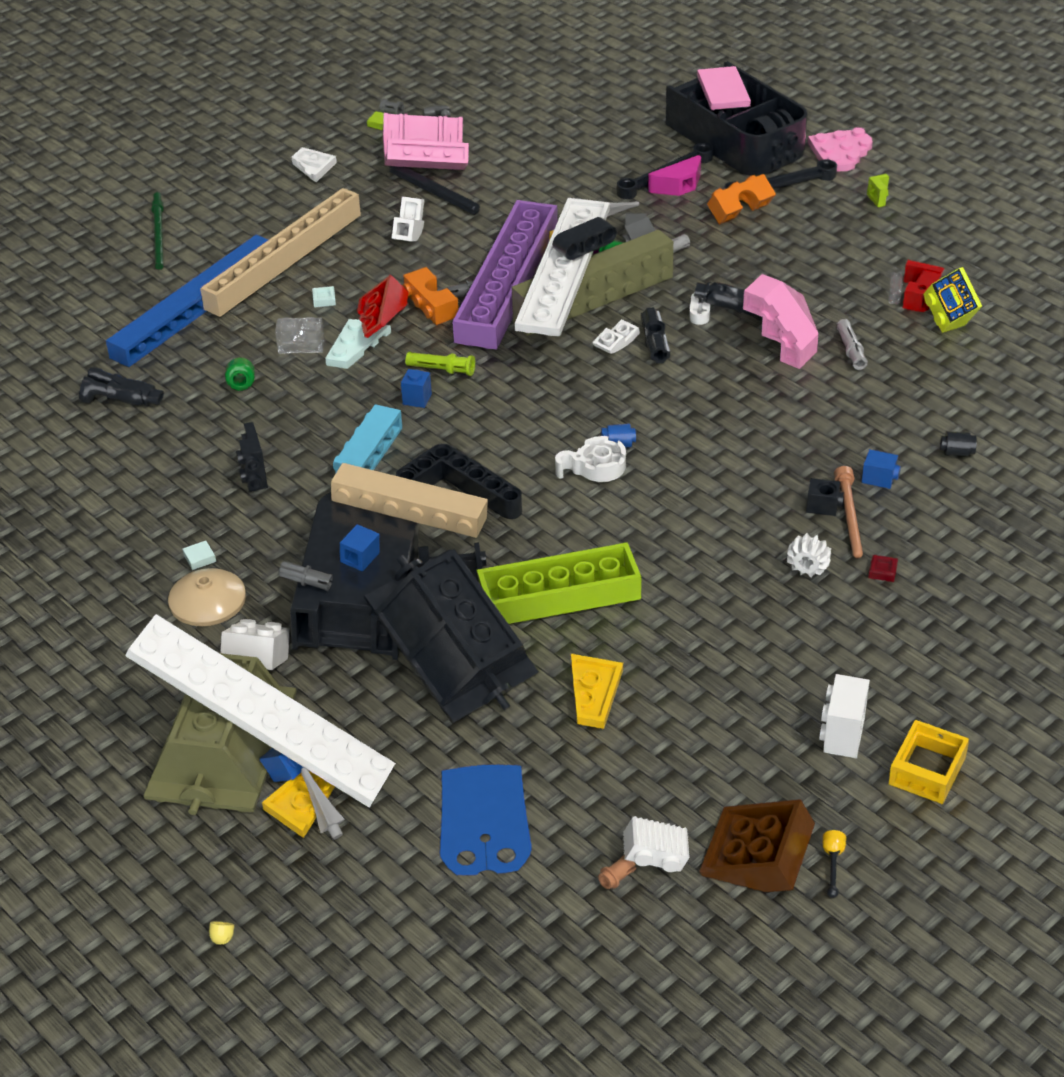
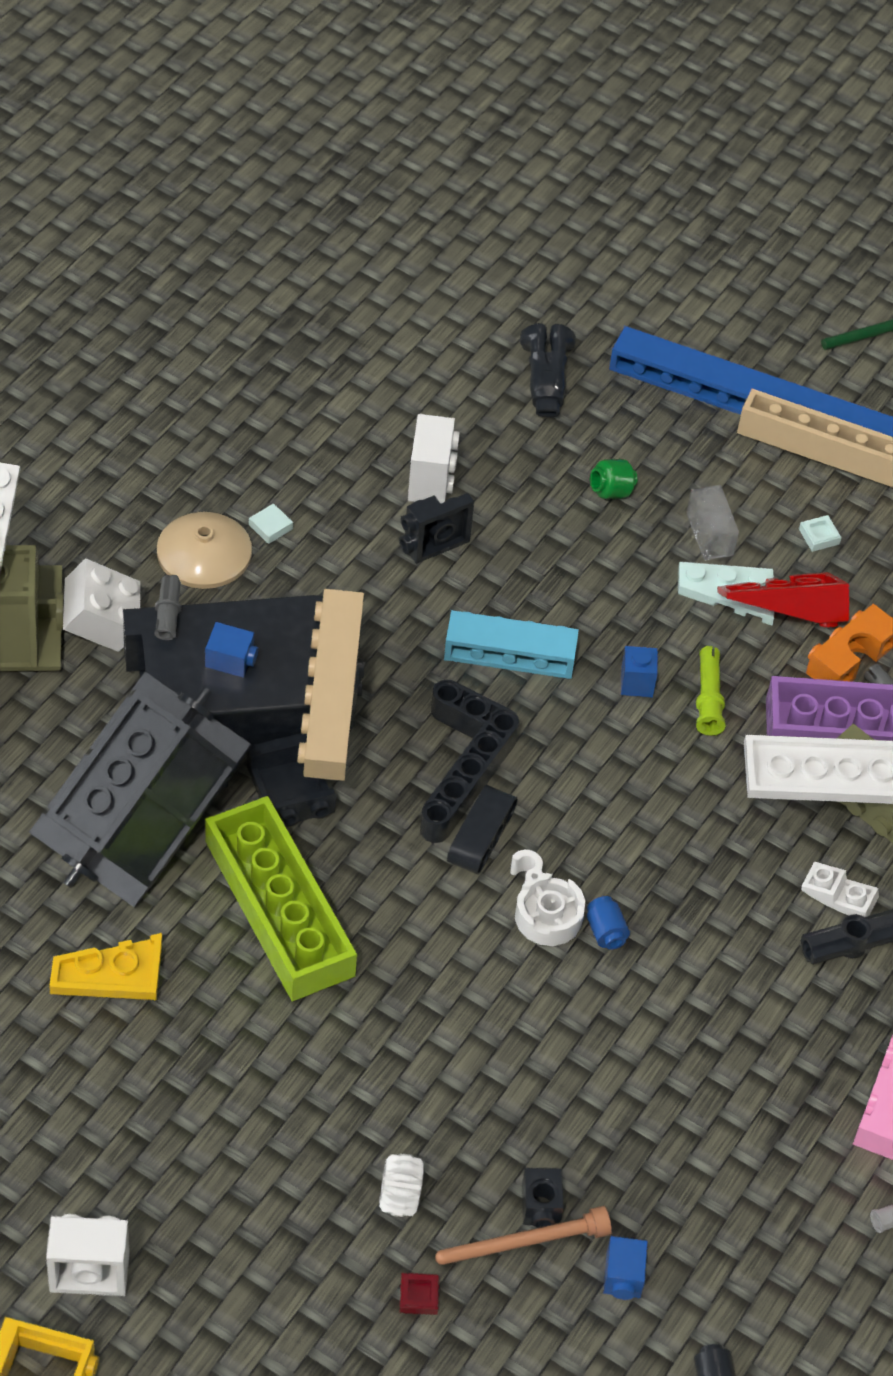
camera: 70 degrees right, 10 degrees up
none -> white brick [408,414,460,503]
none -> black beam [447,784,518,875]

